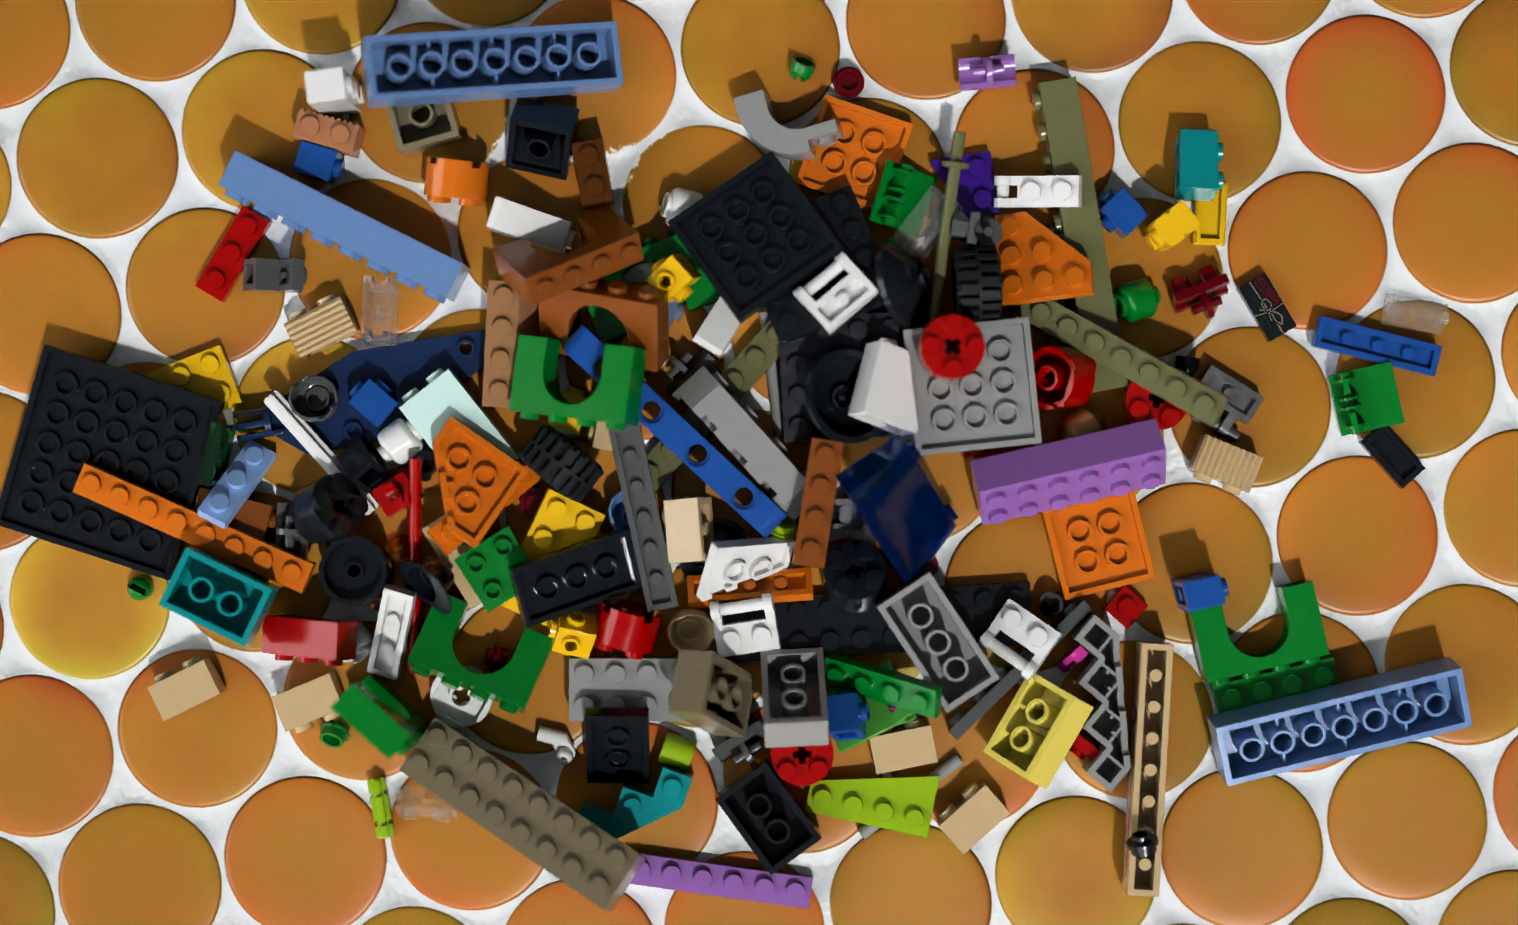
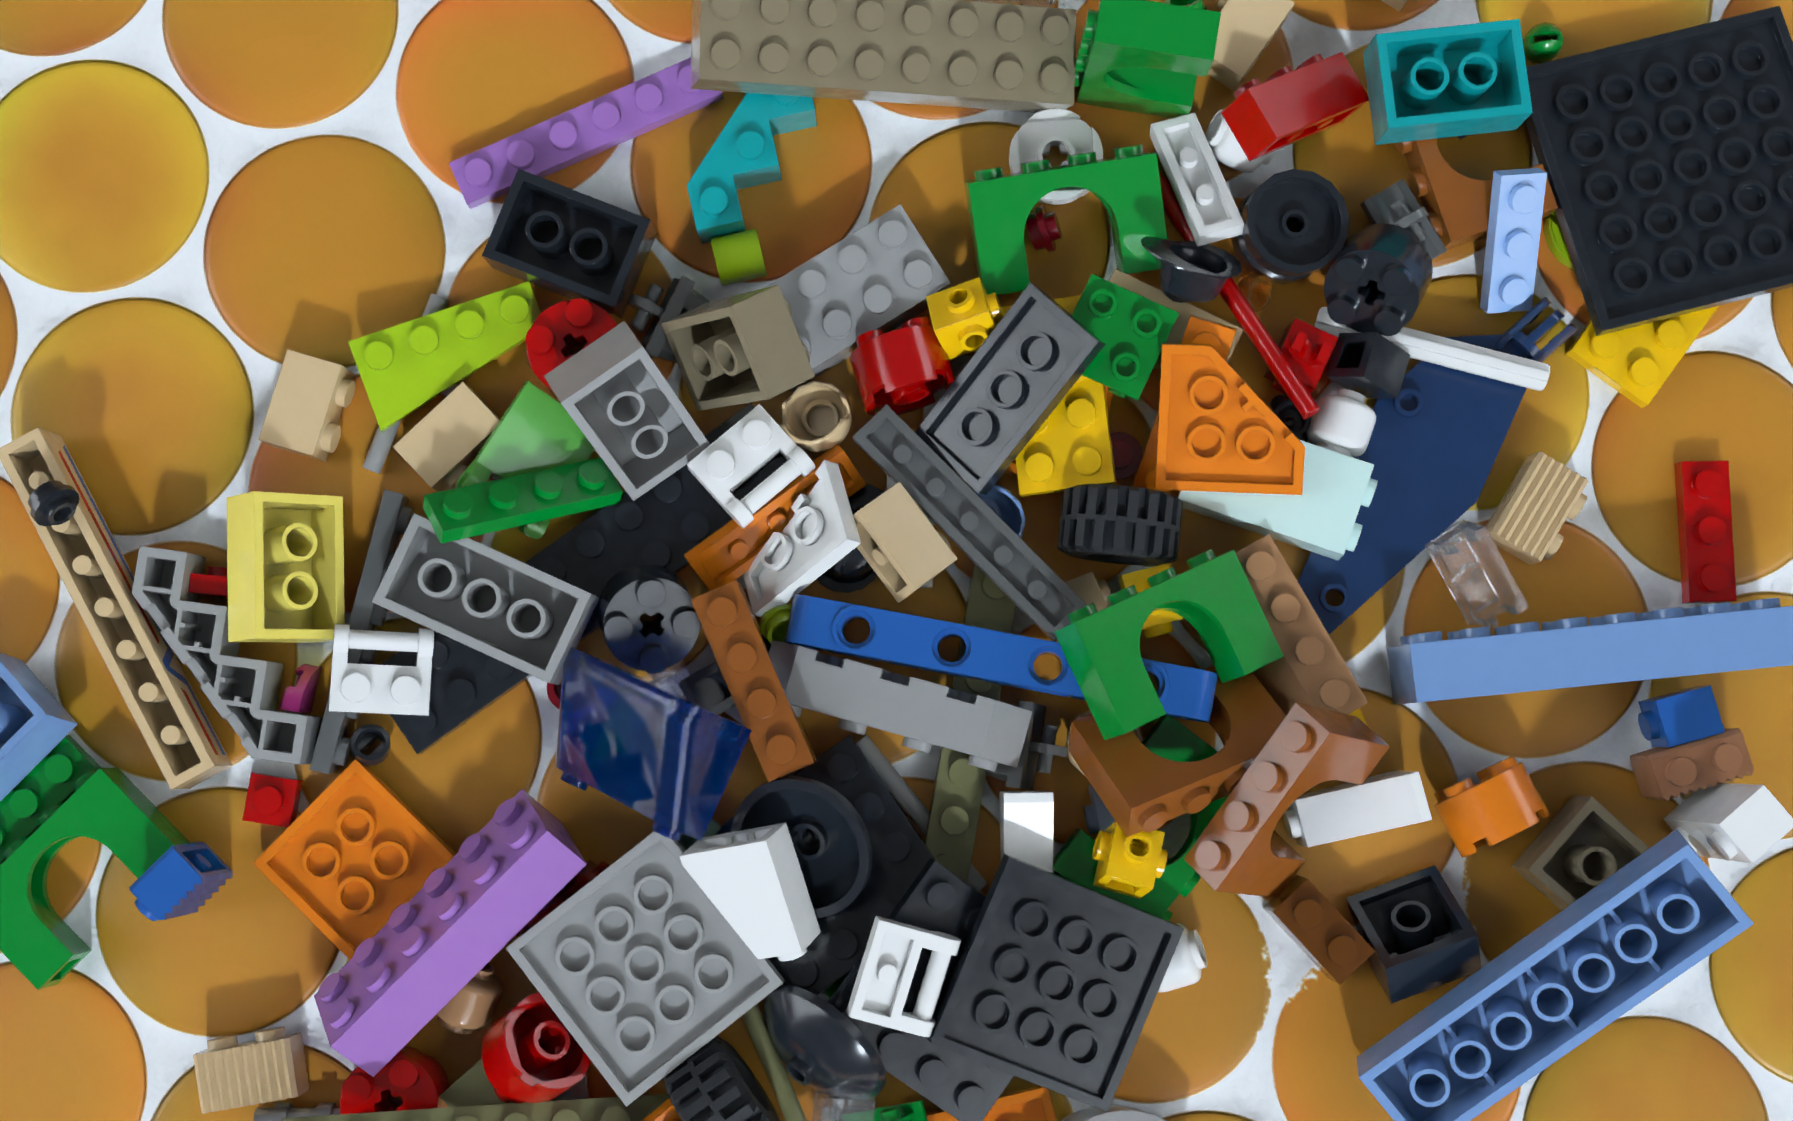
camera: 145 degrees right, 5 degrees down
orange plate [72,462,316,593] -> none
clear green tile [198,422,236,486] -> none
dark grey brick [243,258,307,293] -> none
dark grey hair [288,375,339,423] -> none
blue brick [348,379,398,428] -> none
white arm [536,725,576,765] -> none
black plate [585,707,650,783] -> none
blue brick [827,690,870,741] -> none
red brick [917,314,986,380] -> none

